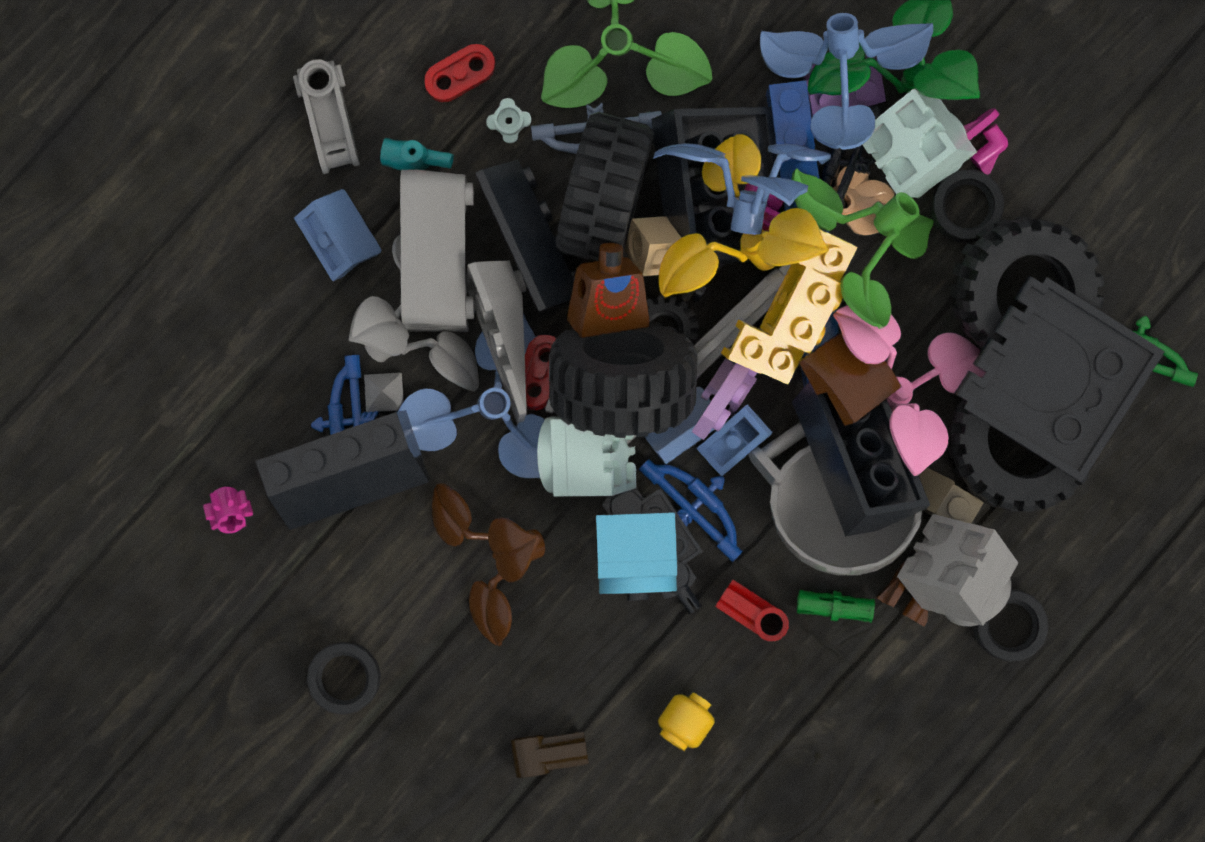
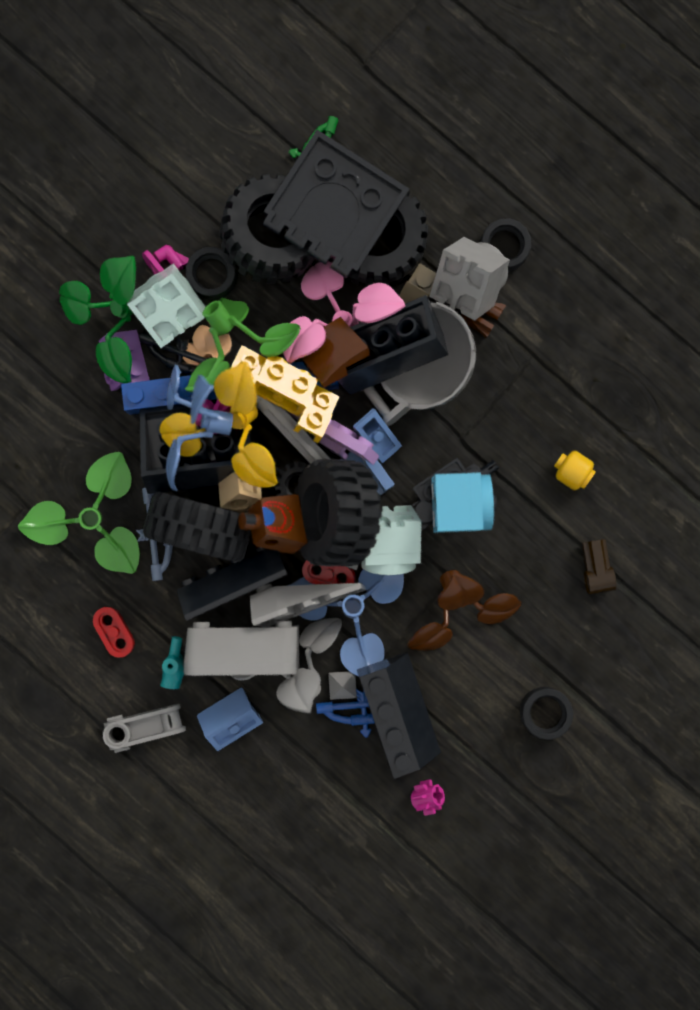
camera: 90 degrees left, 0 degrees up
light aqua plate [487,98,531,143] -> none
blue piece [639,459,743,562] -> none
red piece [715,579,789,641] -> none
medium blue plant [760,13,933,149] -> none
green pin [796,589,875,623] -> none

